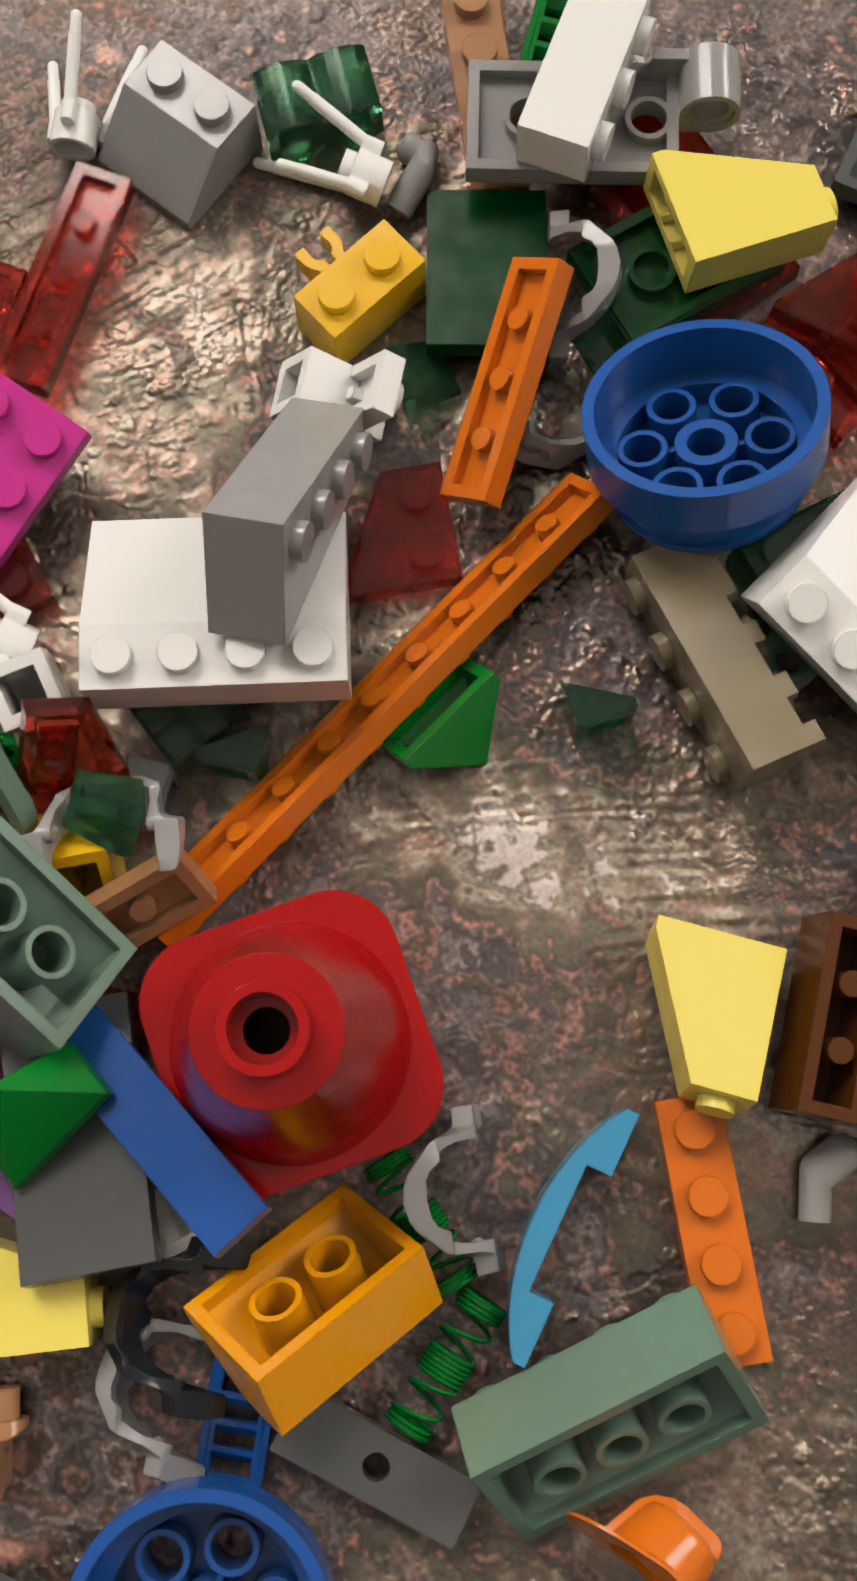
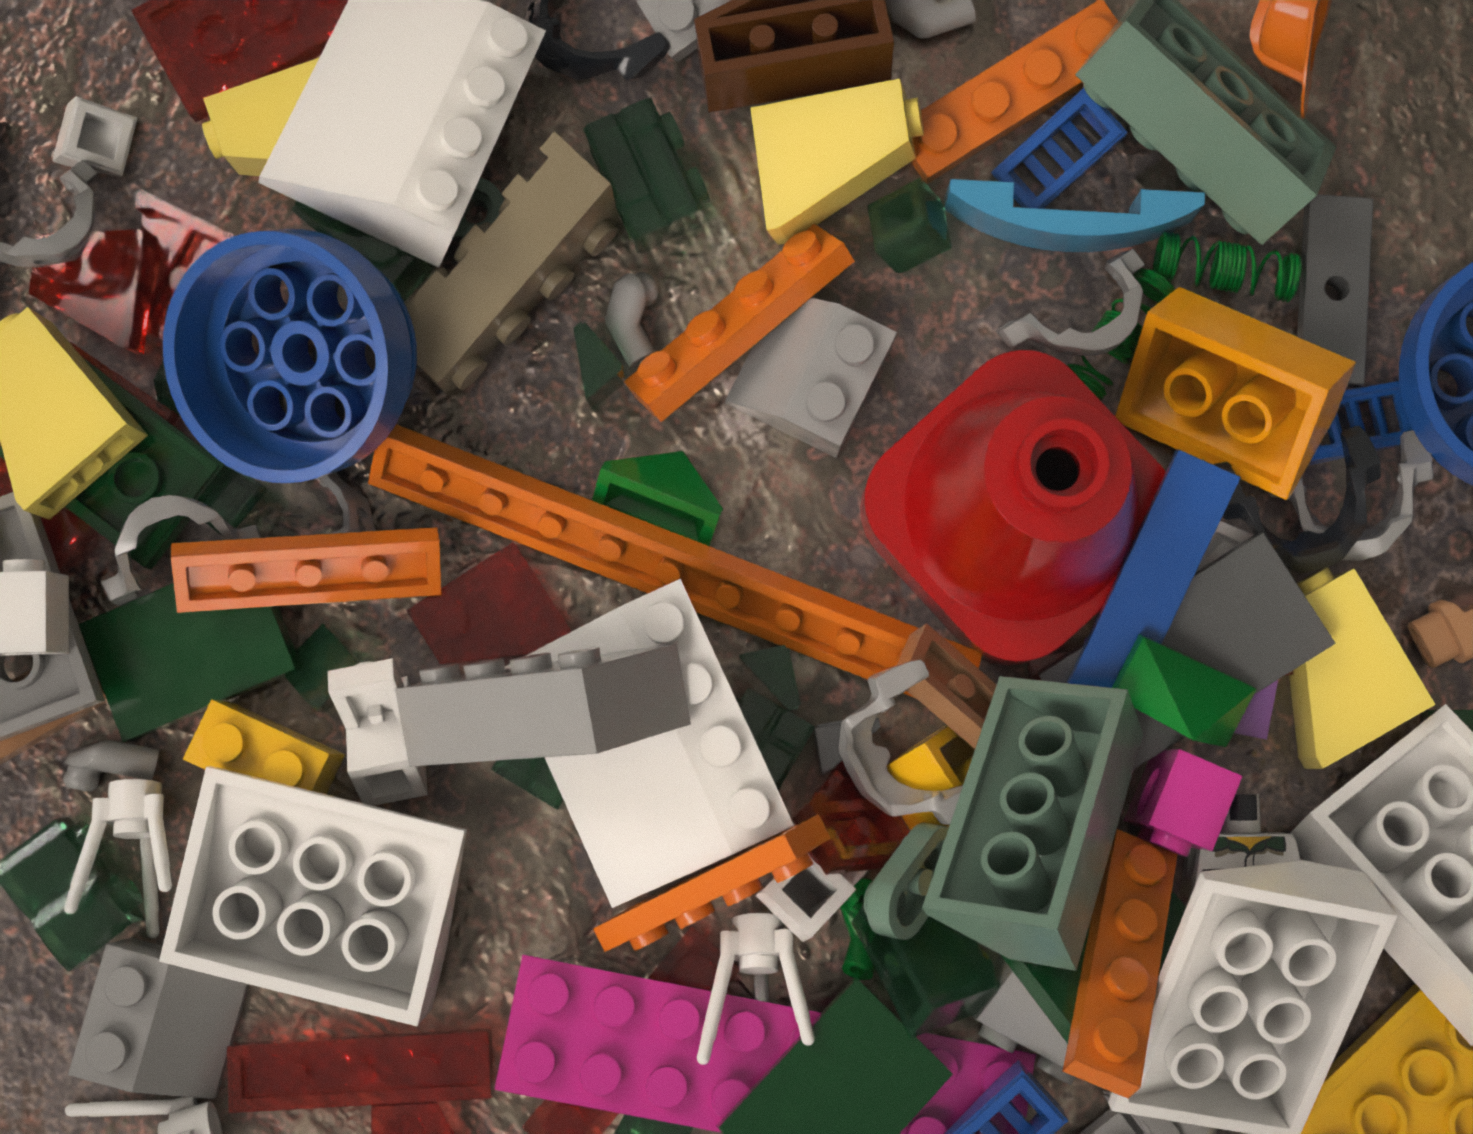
camera: 110 degrees left, 5 degrees up
clear green slope [62,769,146,858] -> none
none -> white slope [159,766,467,1026]
none -> clear green brick [583,98,710,254]
none -> orange plate [593,814,831,952]
none -> light grey arm [605,272,658,369]
none -> orange plate [623,224,855,422]
none -> light grey slope [725,298,897,458]
none -> clear green slope [867,177,952,273]
none -> blue slope [991,88,1128,209]

